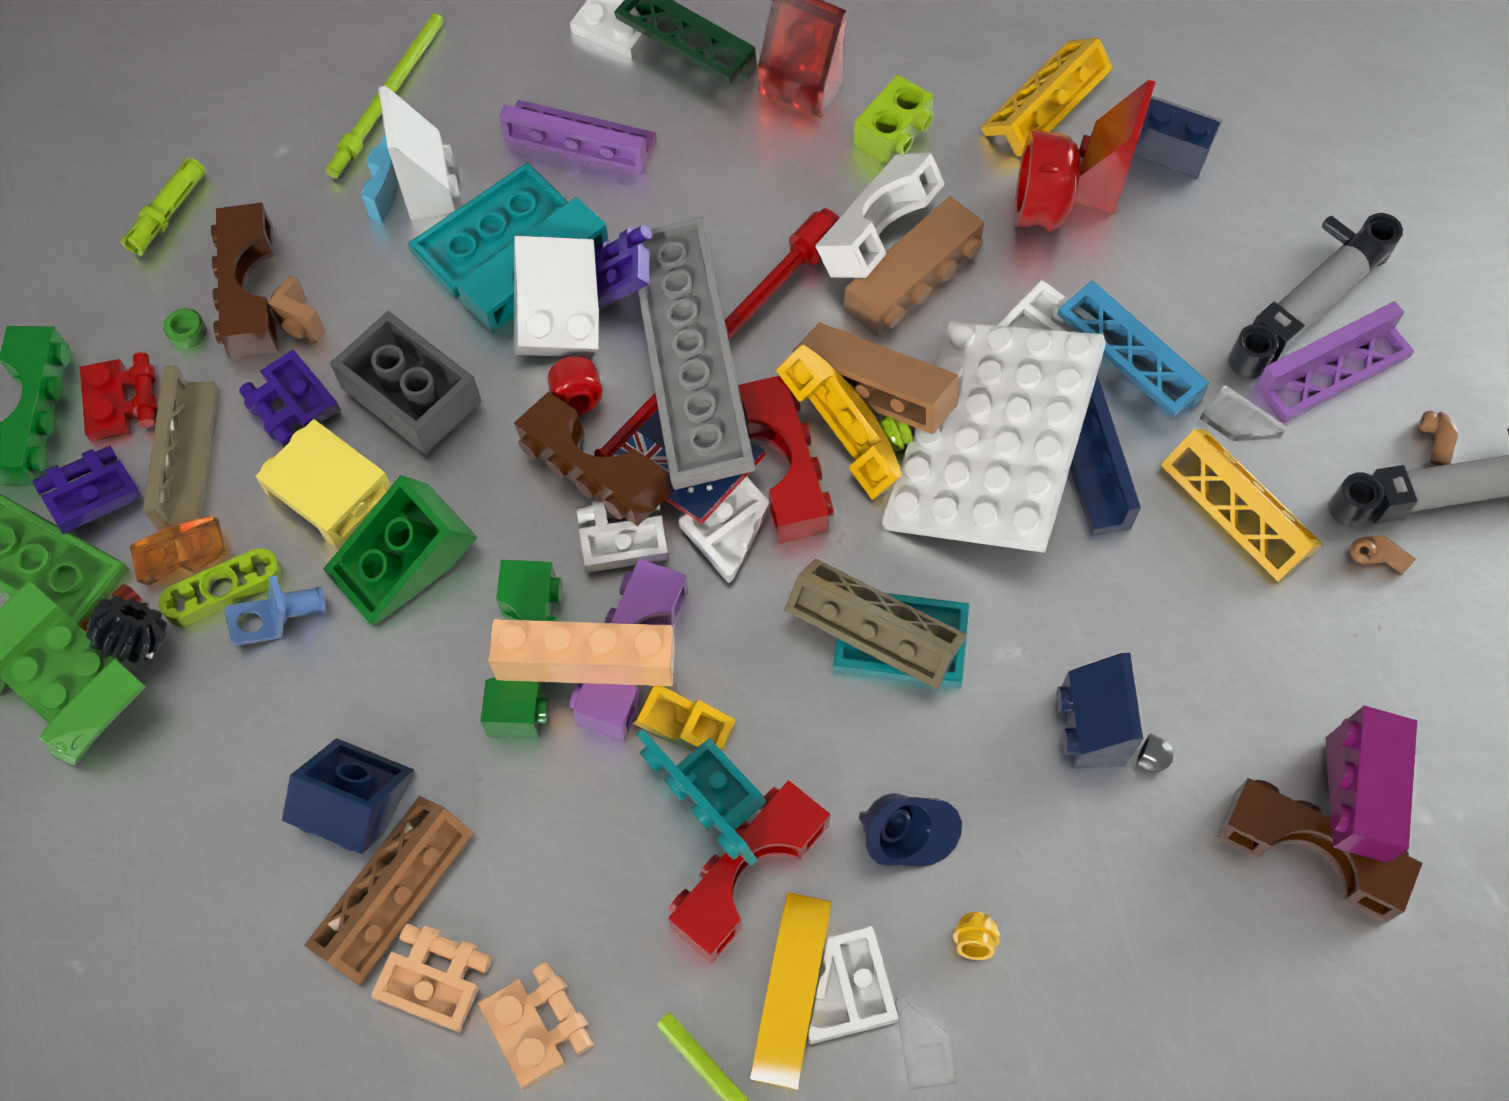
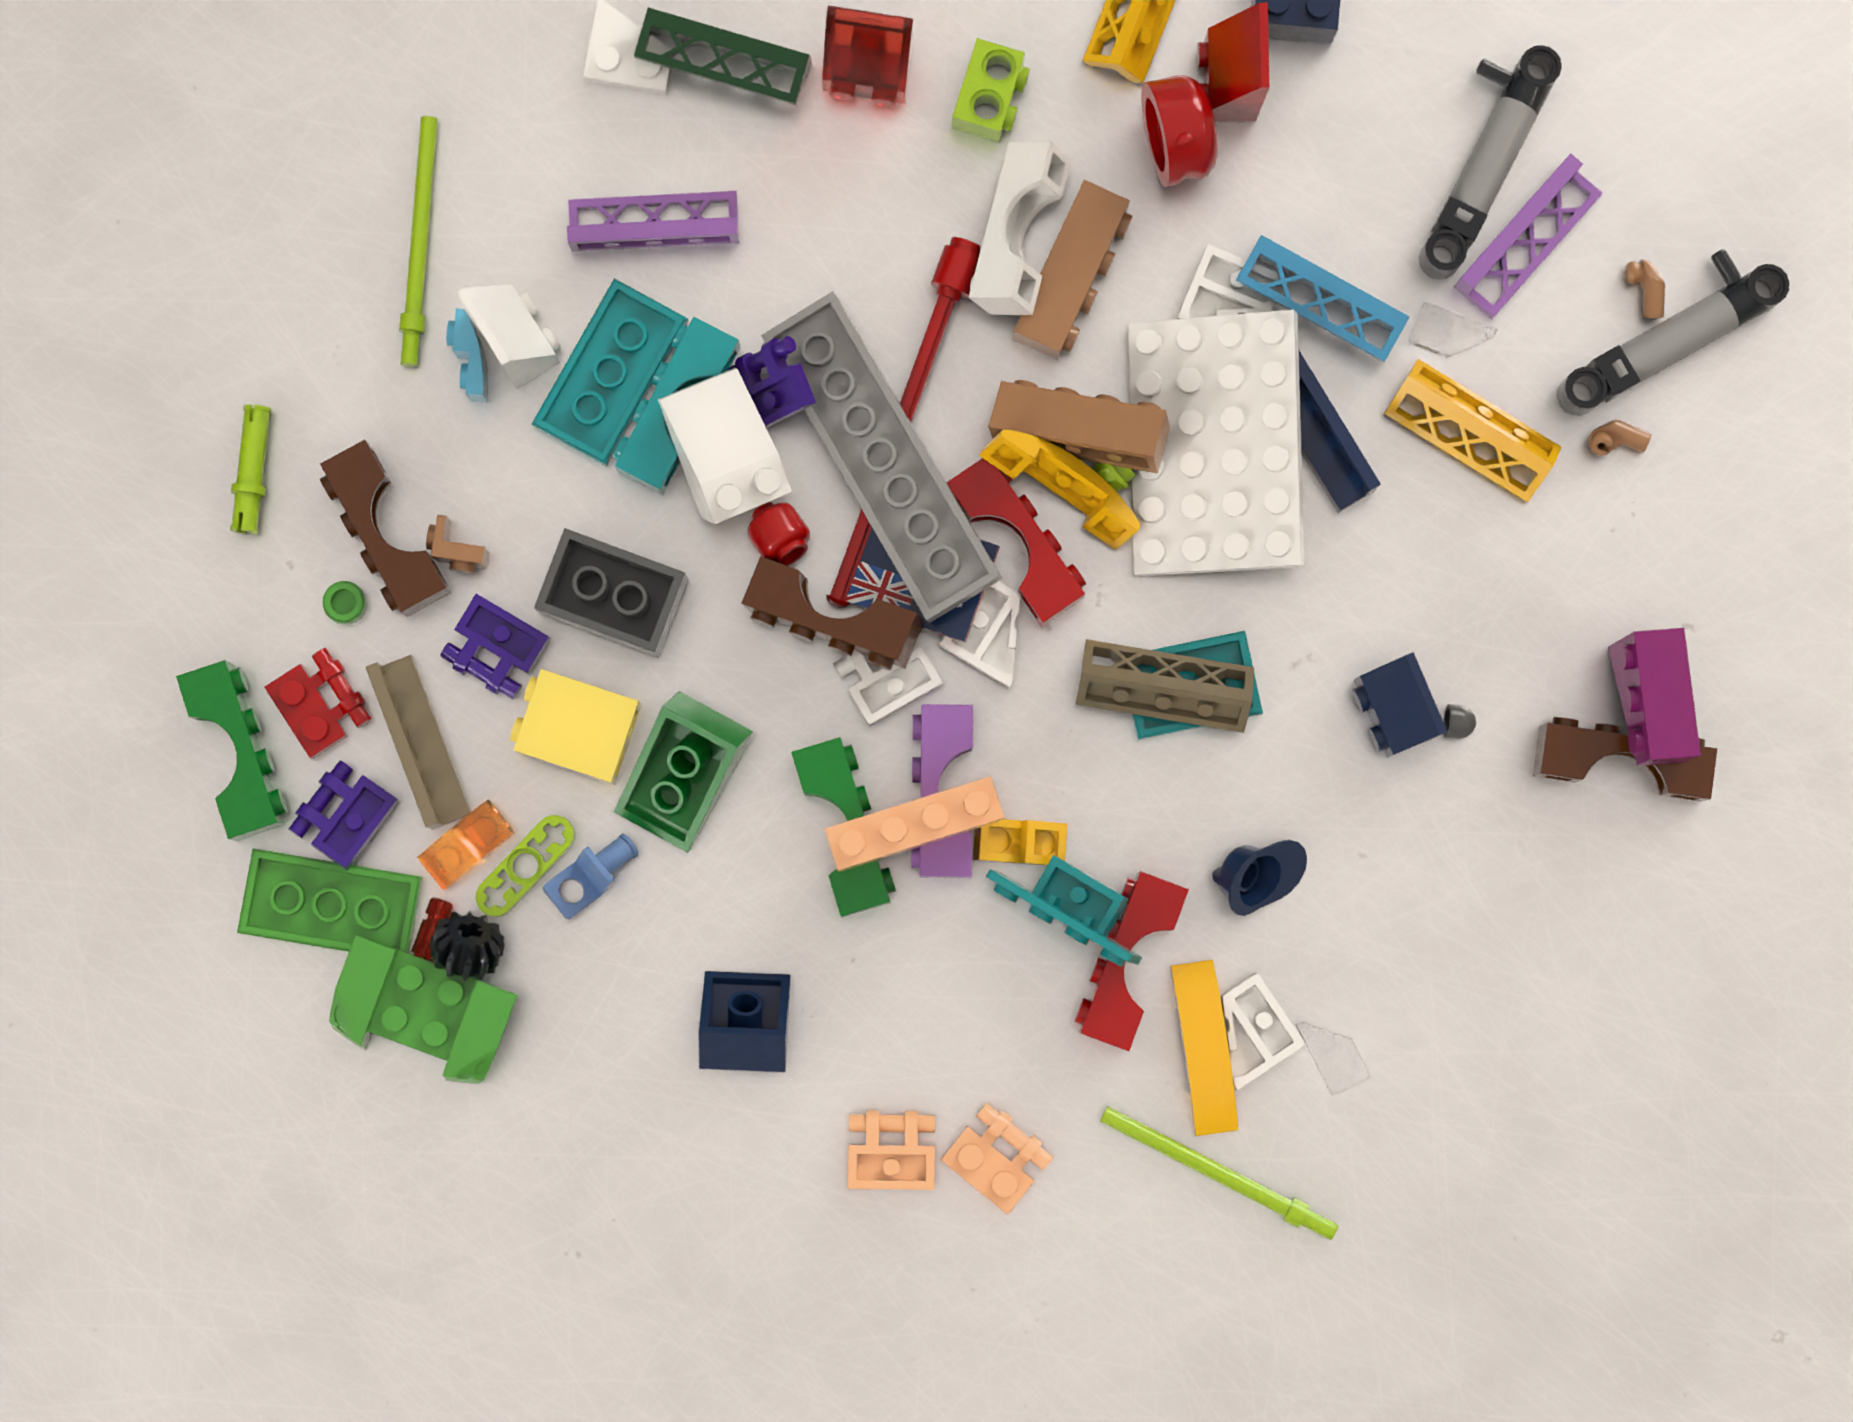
camera: 25 degrees left, 20 degrees up
medium nougat fence [304,796,474,986] -> none
yellow plate [953,911,1000,960] -> none

